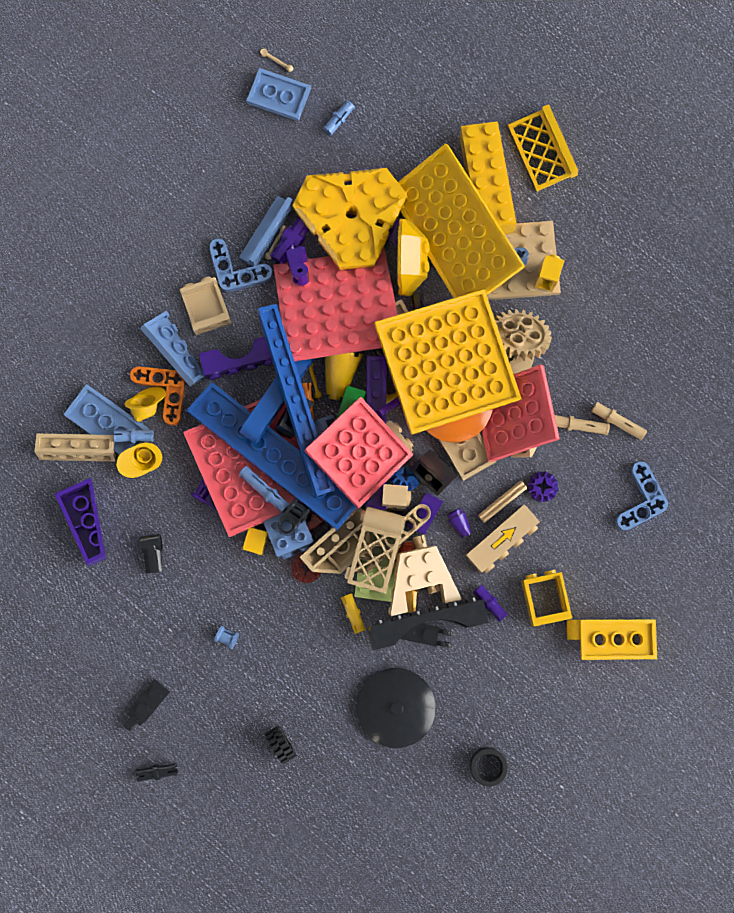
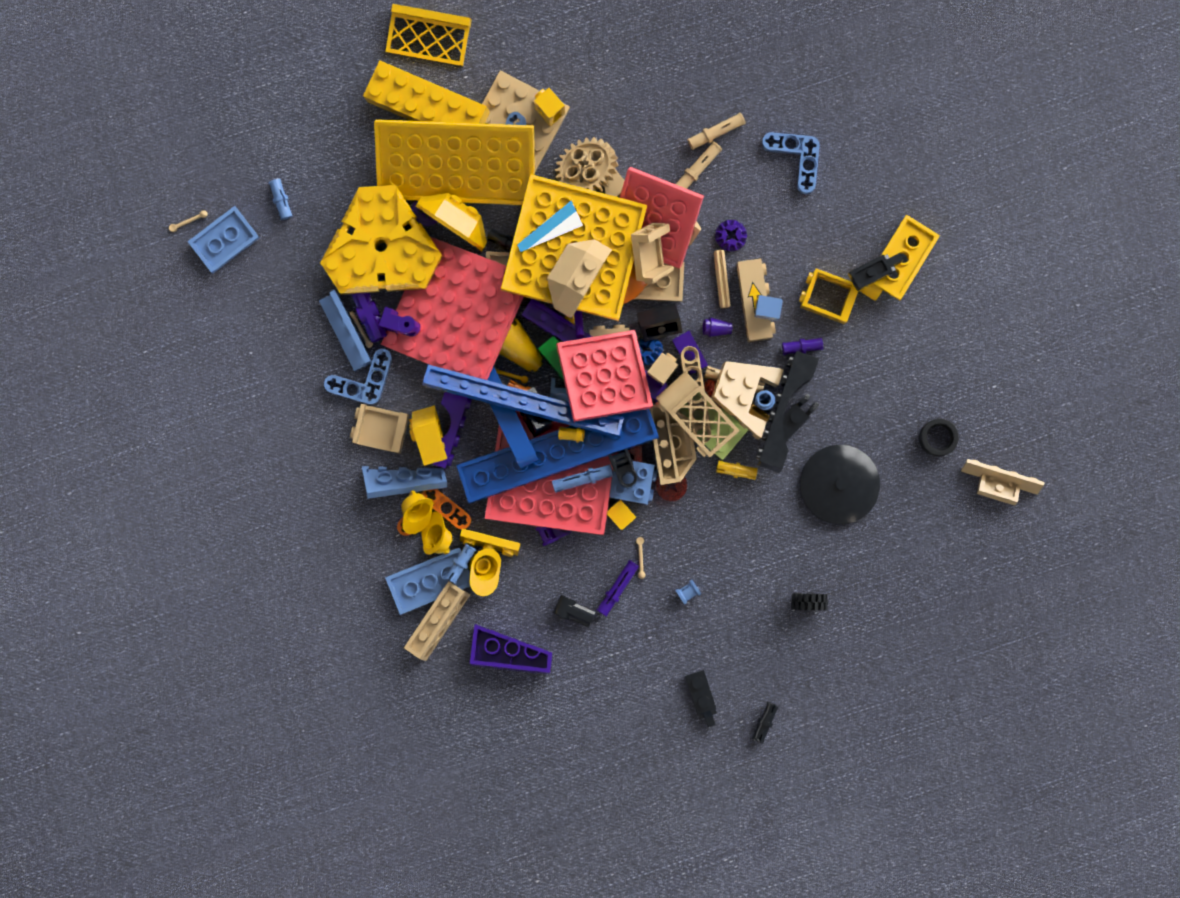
camera: 55 degrees left, 5 degrees up
none -> yellow piece [401,491,433,534]
none -> yellow wedge [409,405,447,466]
none -> yellow plate [460,529,520,557]
none -> dark azure sticker [517,201,583,252]
none -> tan wedge [547,239,612,318]
none -> yellow pin [558,427,585,443]
none -> dark purple pin [596,560,639,617]
none -> tan panel [631,223,674,284]
none -> tan hinge [636,537,645,579]
none -> medium blue panel [754,295,783,321]
none -> medium blue cone [755,390,775,412]
none -> black hinge [848,253,903,291]
none -> tan bracket [961,459,1044,505]

